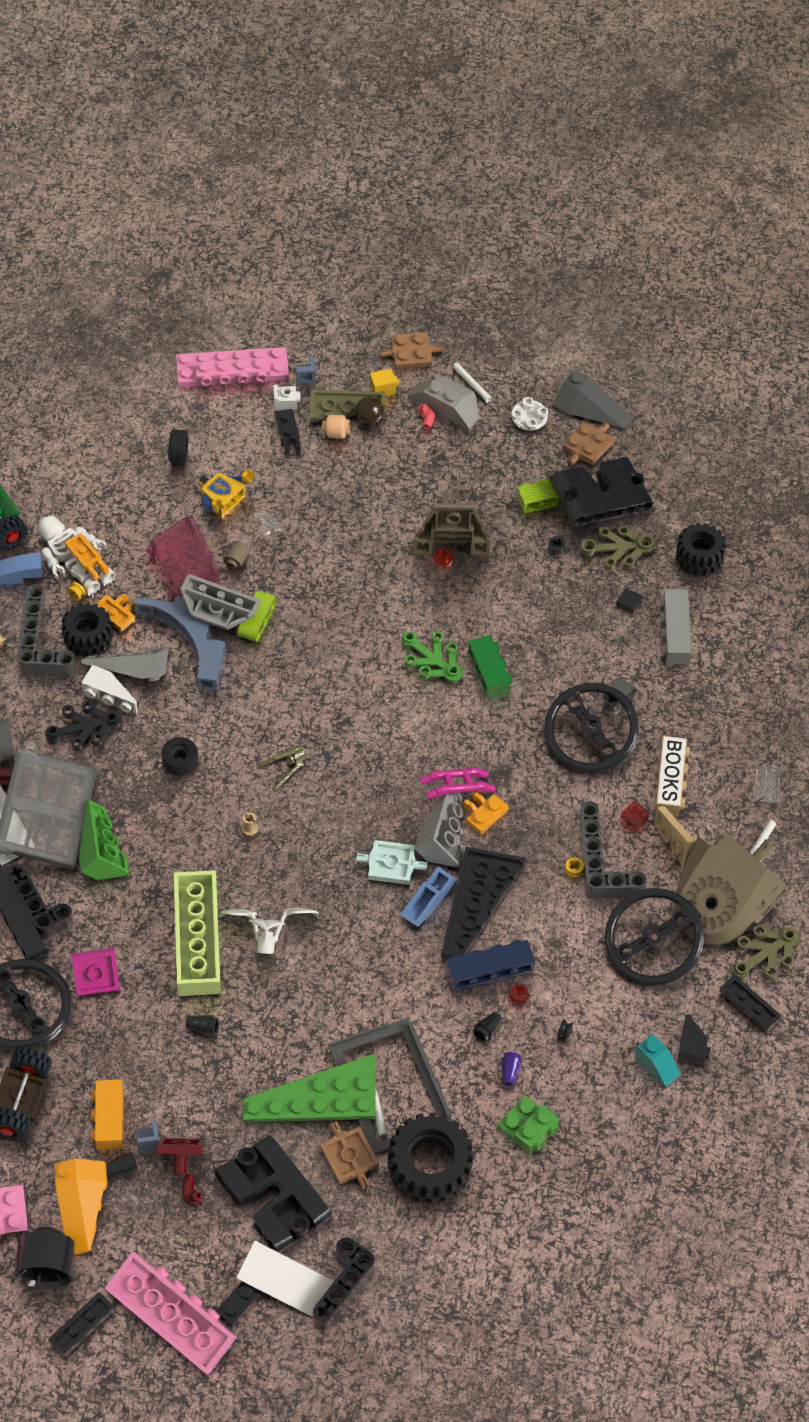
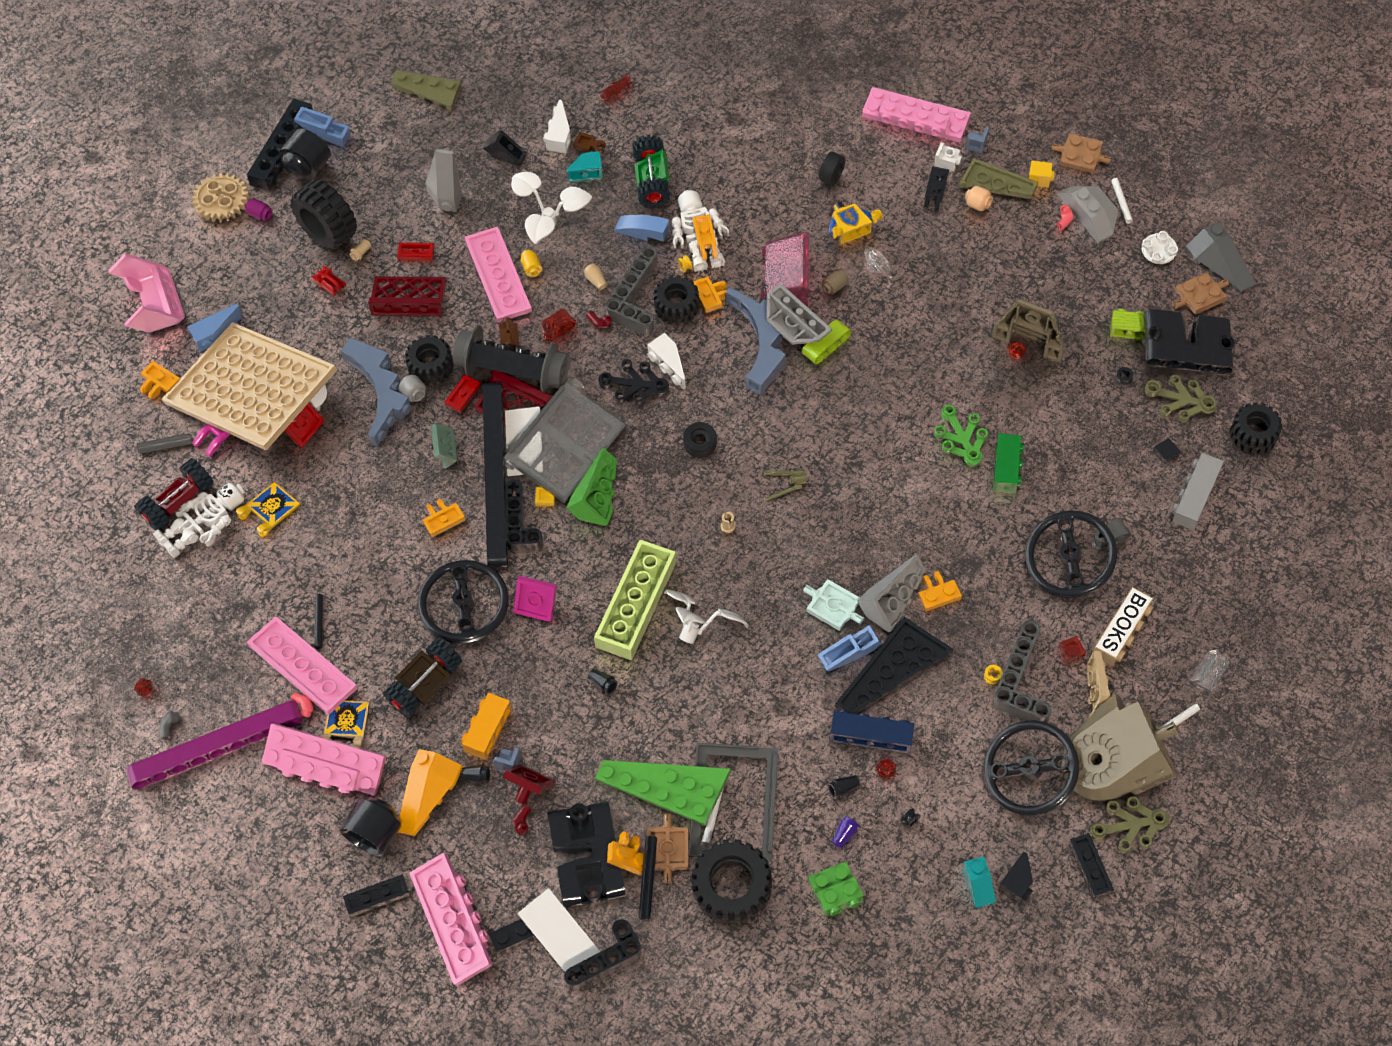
camera: 30 degrees right, 5 degrees up
light grey wedge [81,647,169,681] -> none
dark brown hair [356,396,384,427] -> none
dark pink piece [419,767,496,800] -> none
none -> yellow tile [535,487,555,507]
none -> dark red arm [586,311,612,328]
none -> light orange hinge [607,831,644,876]
none -> black axle [638,836,657,920]

